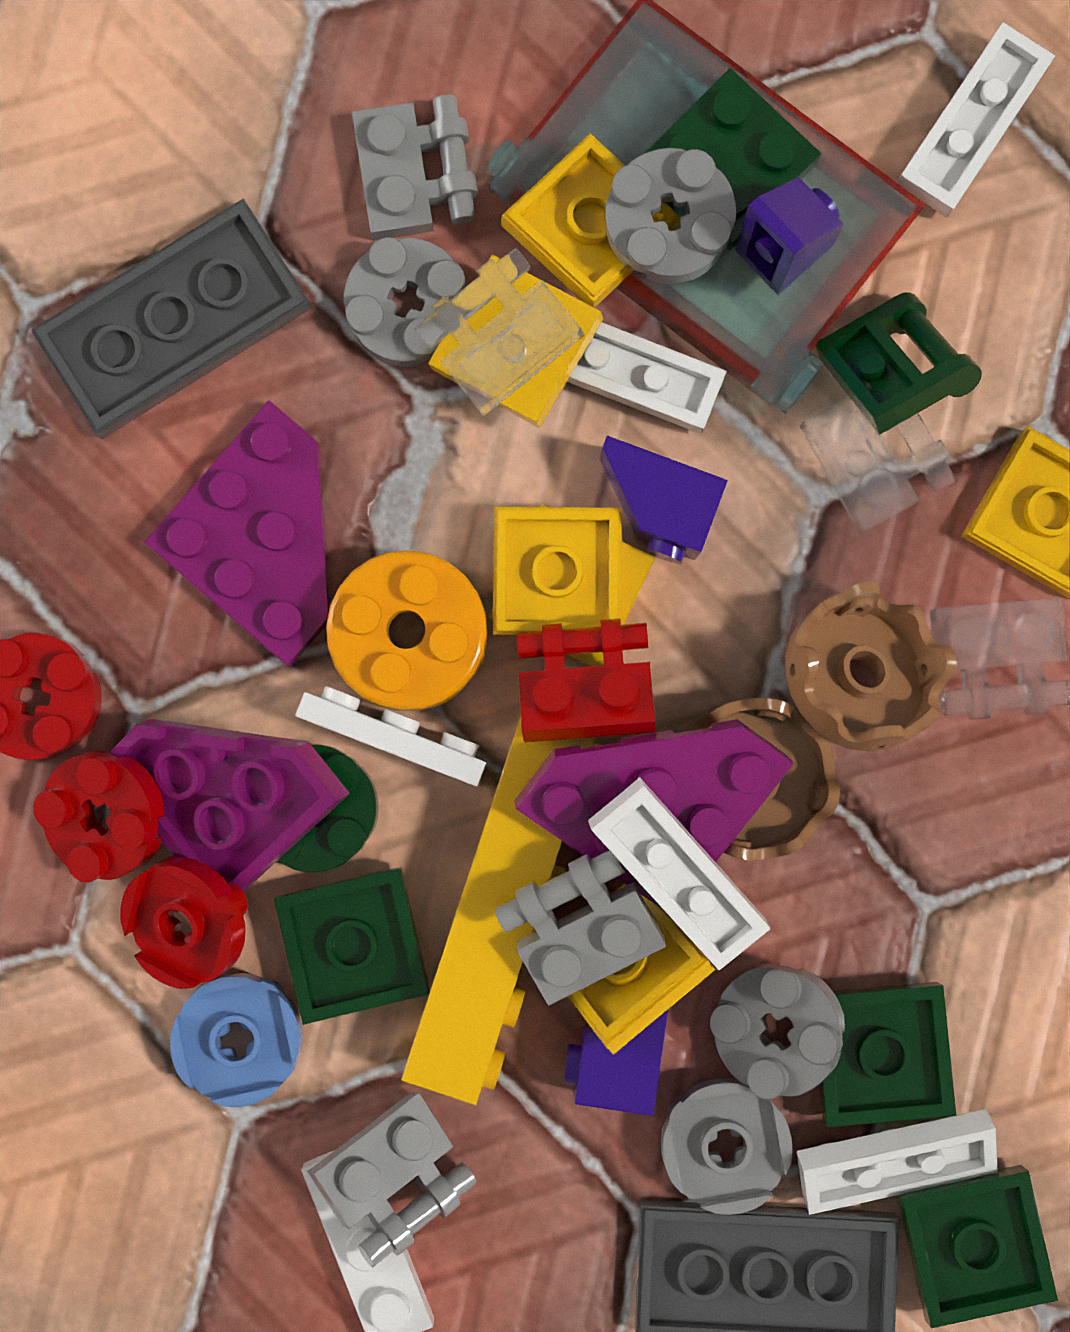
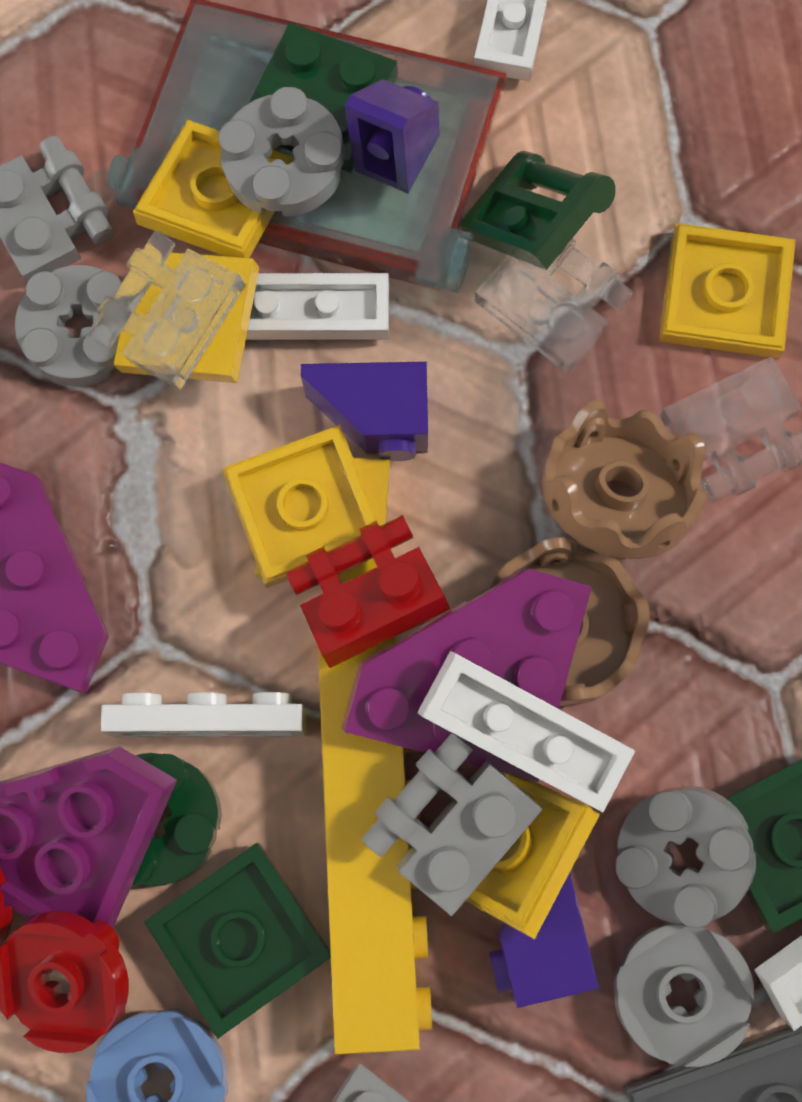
camera: 15 degrees left, 10 degrees down
light orange plate [326,550,488,711] -> none

